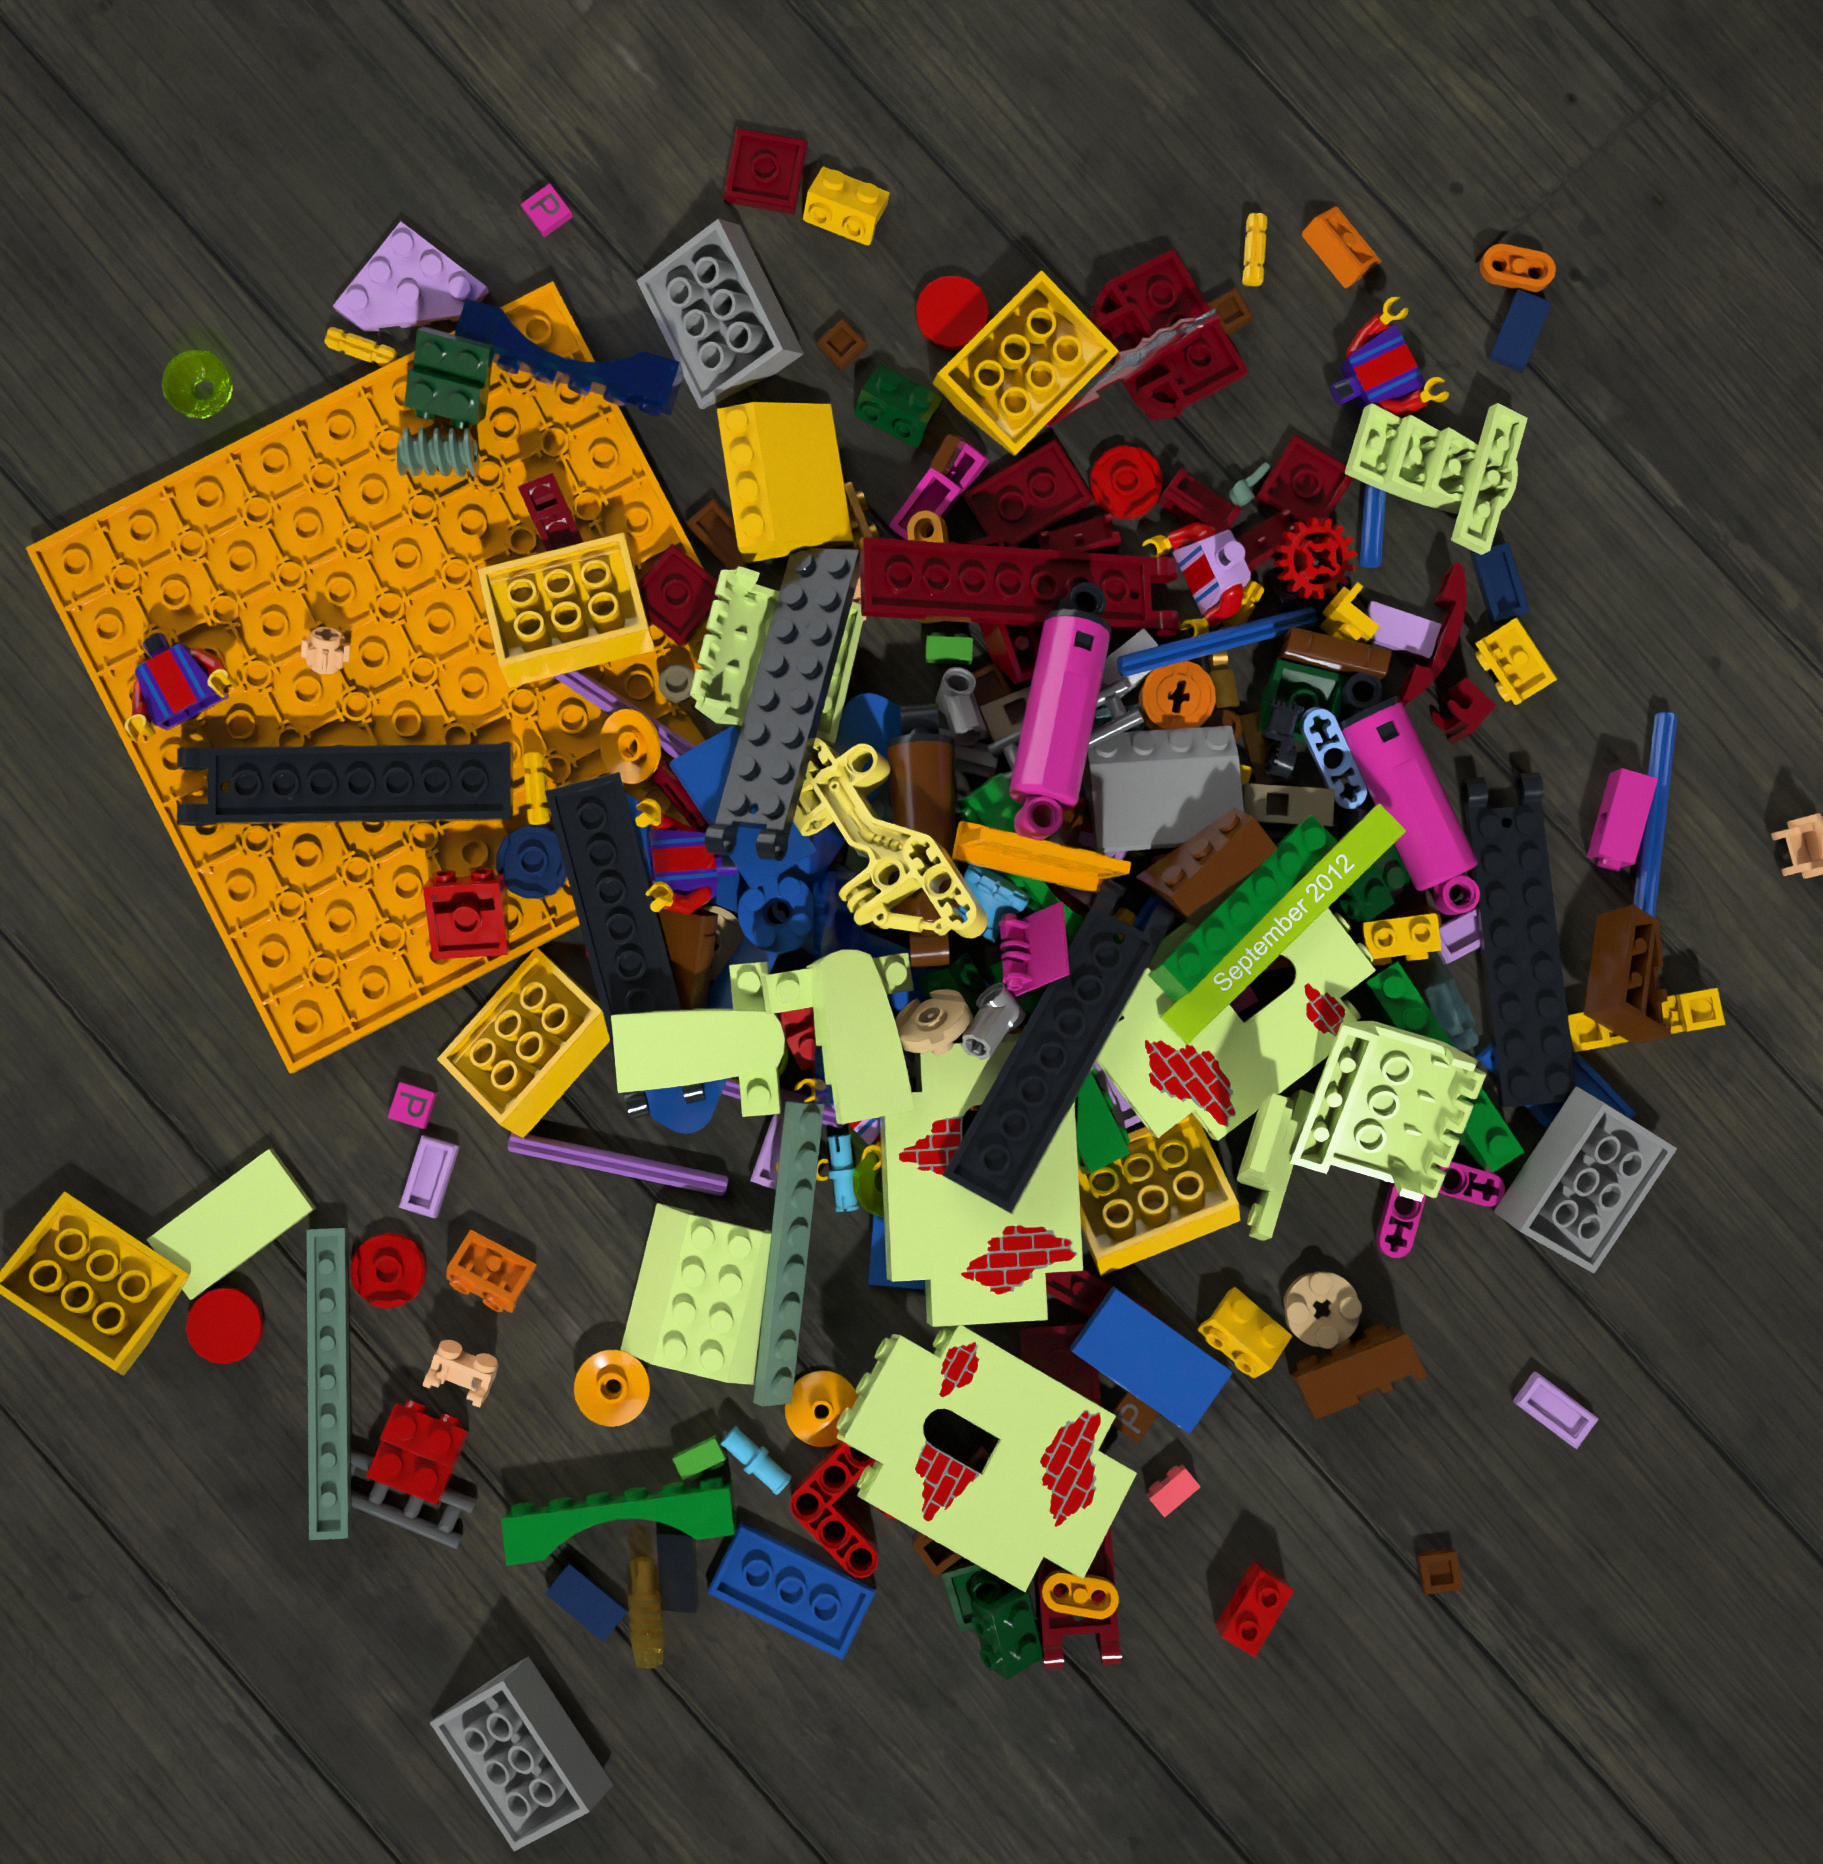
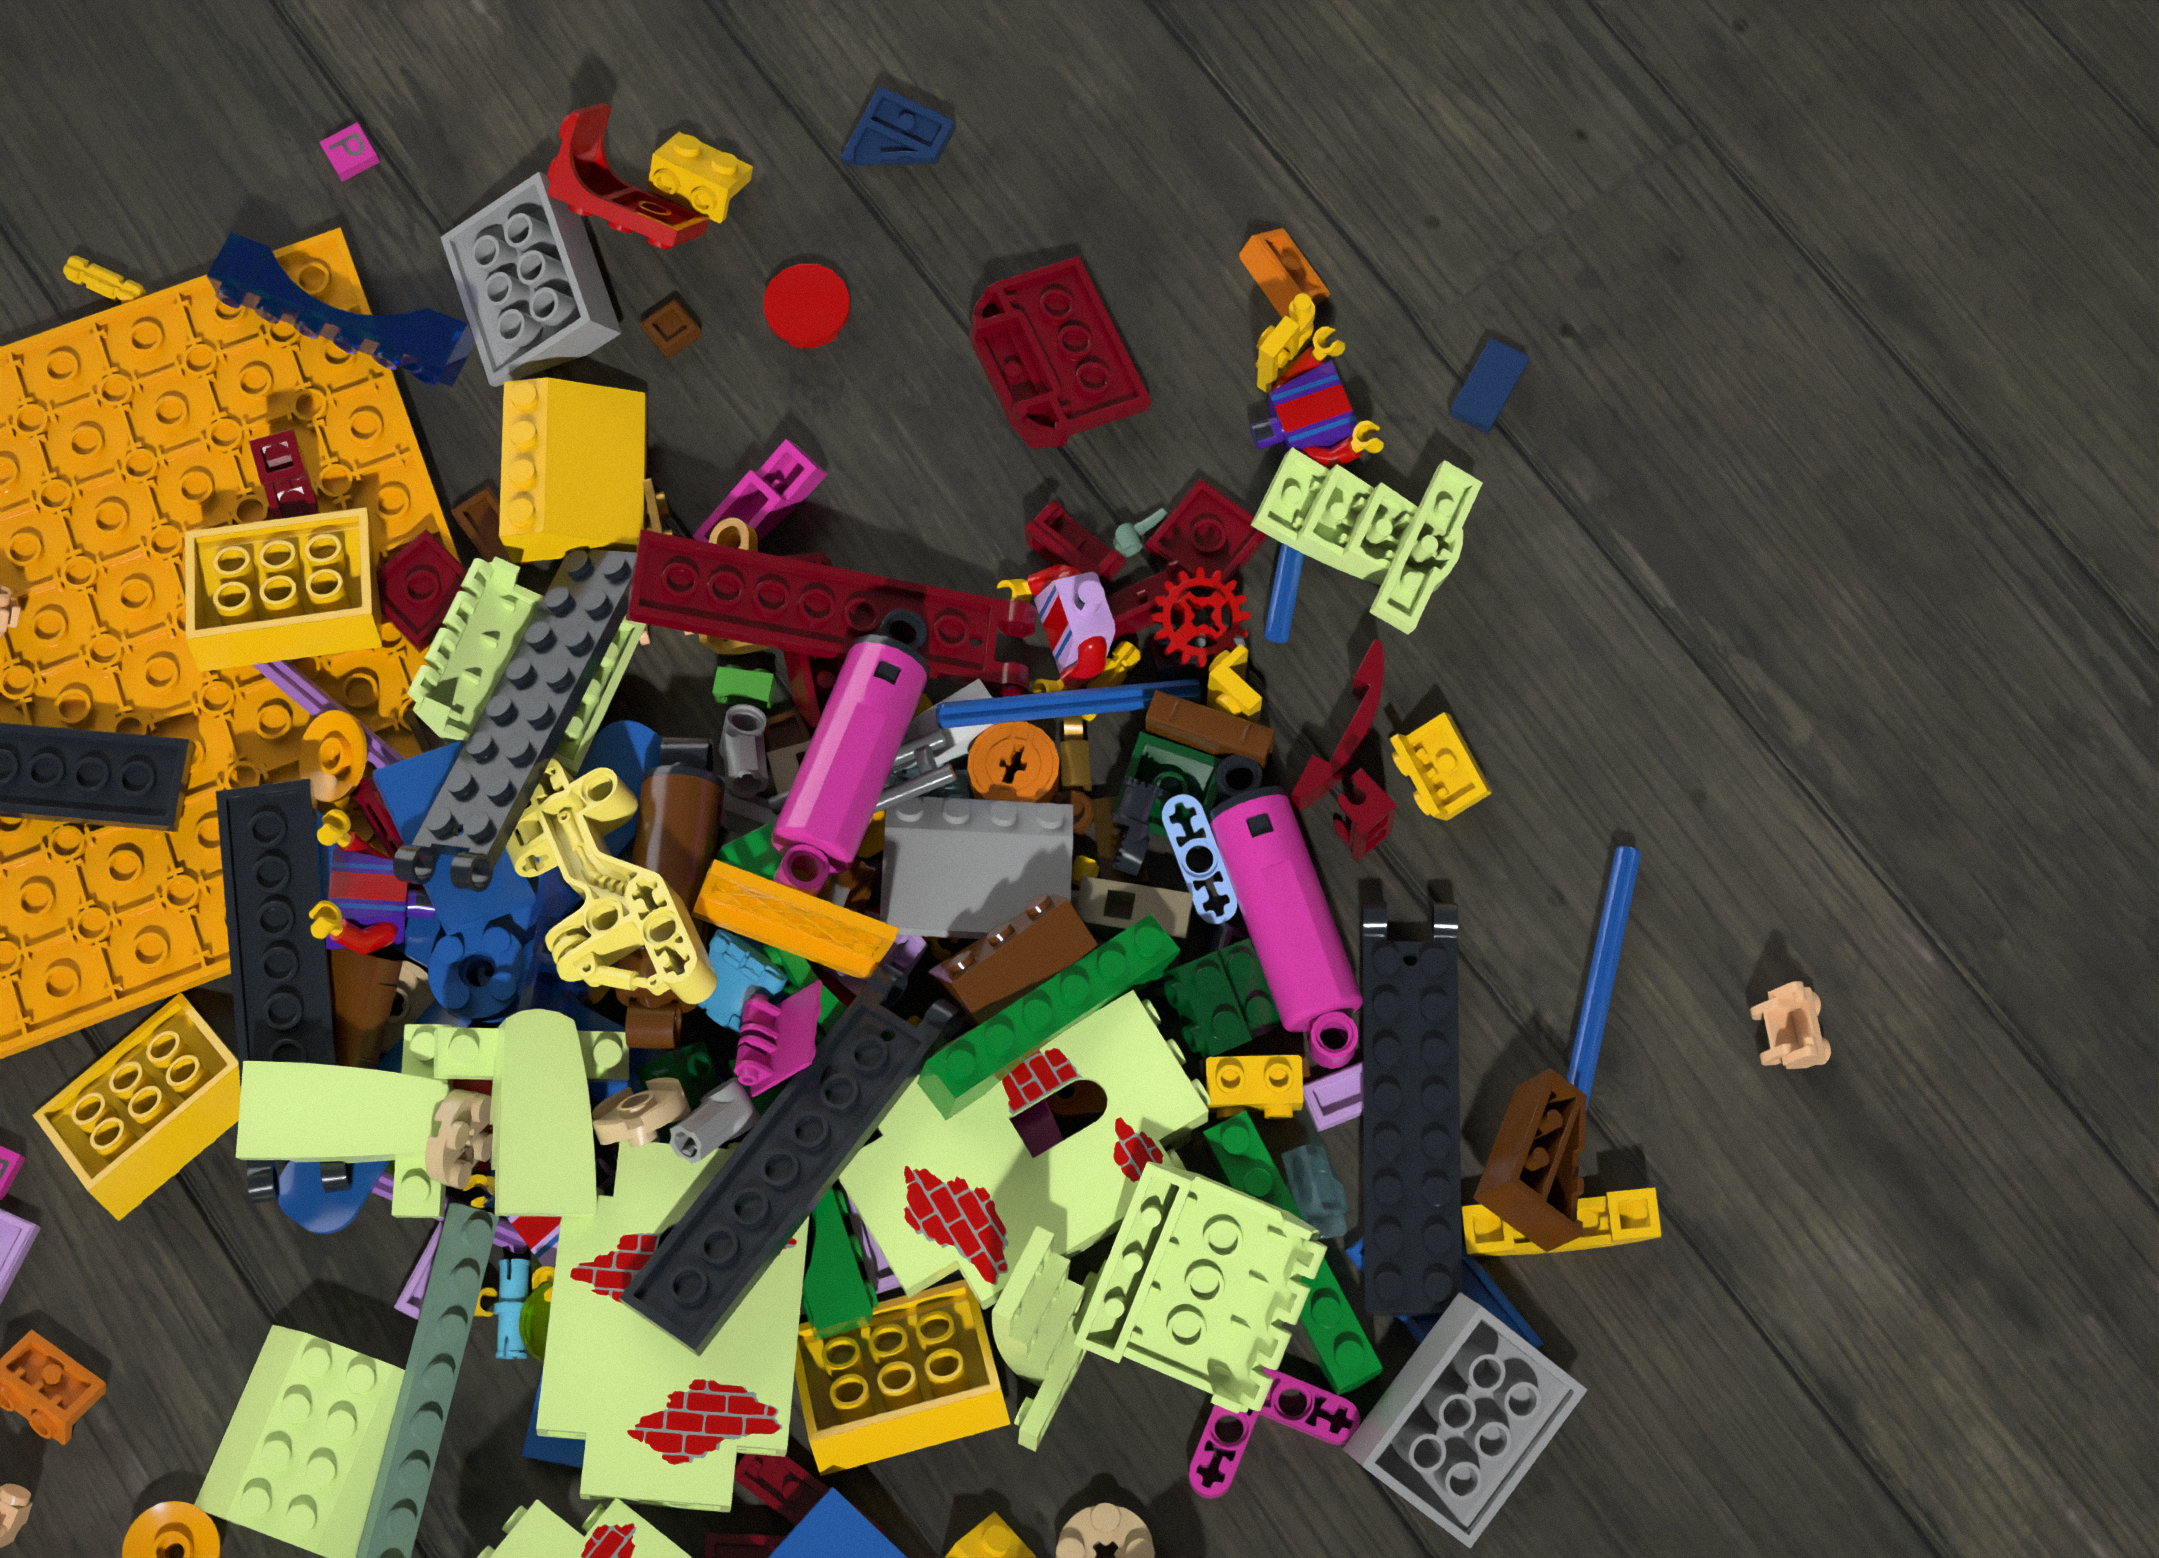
camera: 15 degrees right, 15 degrees down
lavender plate [333,221,489,333] -> none
sand green piece [397,427,479,477] -> none
dark green plate [405,326,494,429] -> none
red plate [423,868,510,960] -> none
dark blue tile [496,825,568,900] -> none
medium lavender axle [508,1132,728,1196] -> none
yellow axle [522,752,550,825] -> none
dark tan tile [658,664,694,703] -> none
dark red tile [723,128,808,215] -> none
dark green bracket [854,364,944,448] -> none
reddish brown tile [930,434,966,474] -> none
yellow slope [932,270,1119,456] -> none
dark red tile [961,438,1094,547] -> none
dark red hinge [1037,513,1121,554] -> none
dark red sword [1045,307,1221,427] -> none
red tile [1090,445,1163,520] -> none
lime tile [1159,803,1406,1045] -> none
reddish brown tile [1207,287,1254,336] -> none
yellow axle [1242,213,1267,287] -> none
lavender tile [1366,601,1442,661] -> none
dark blue tile [1470,542,1530,625] -> none
orange plate [1479,244,1556,292] -> none
dark pink brick [1587,768,1658,871] -> none
none -> tan plate [425,1089,493,1189]
none -> red bracket [547,103,710,249]
none -> dark blue wing [840,86,957,166]
none -> yellow plate [1256,293,1315,394]

